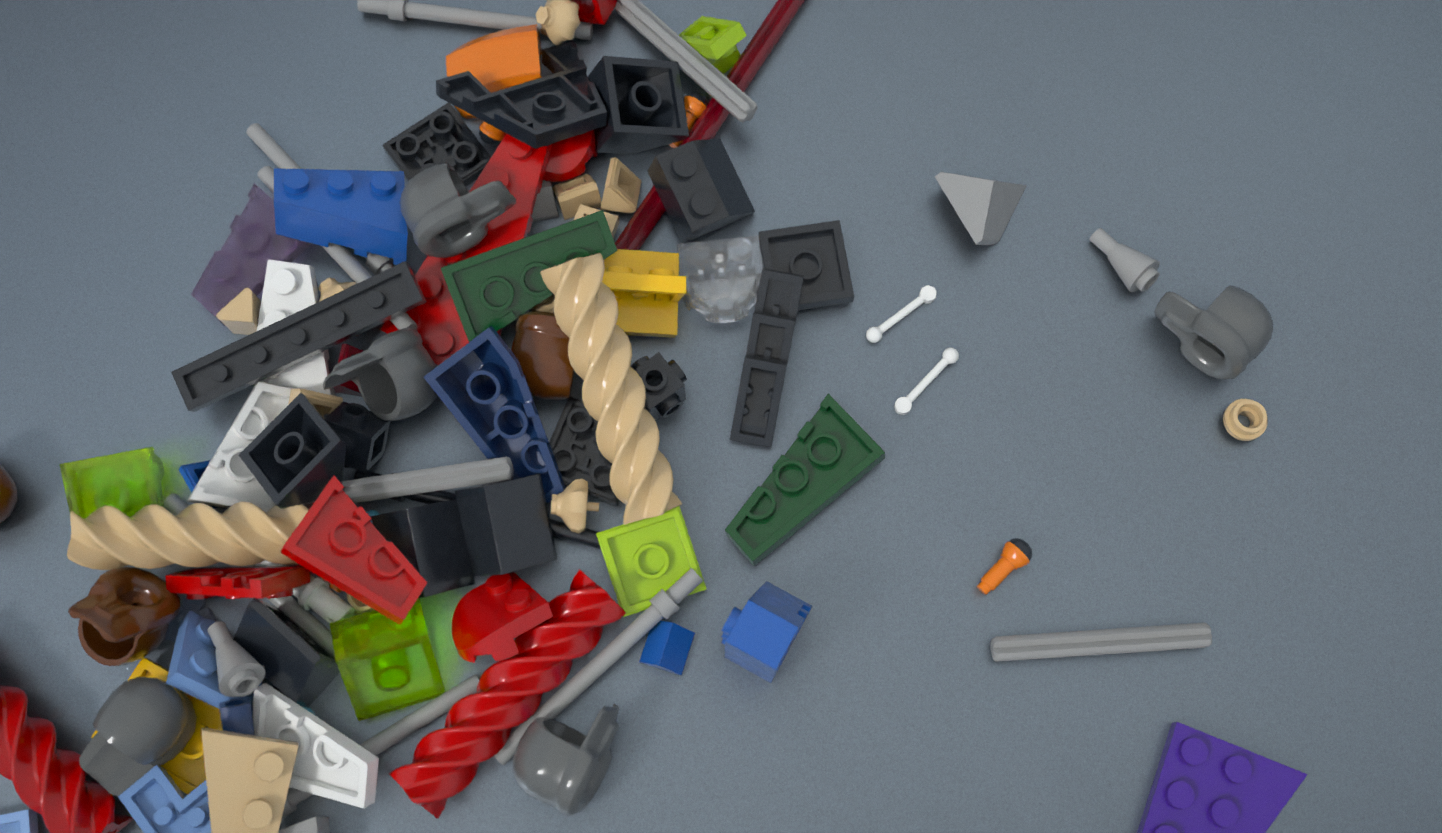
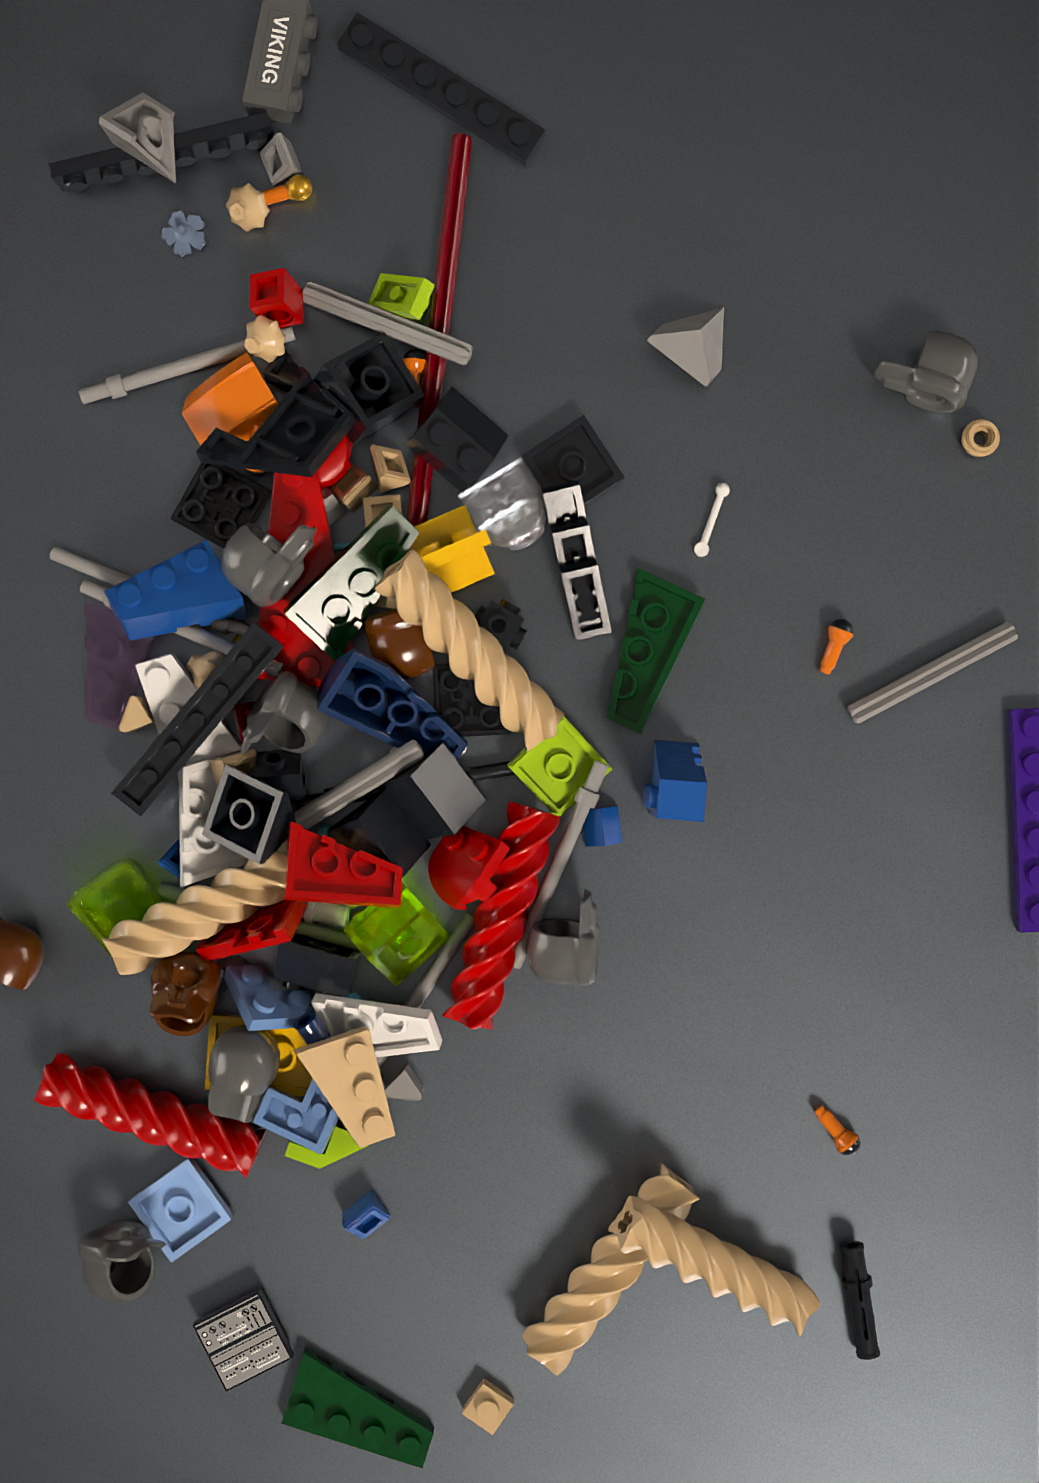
camera: 15 degrees left, 15 degrees up
light grey cone [208,621,265,697] -> none
tan piece [551,479,599,533] -> none
white hinge [866,286,937,343] -> none
light grey cone [1090,228,1160,293] -> none

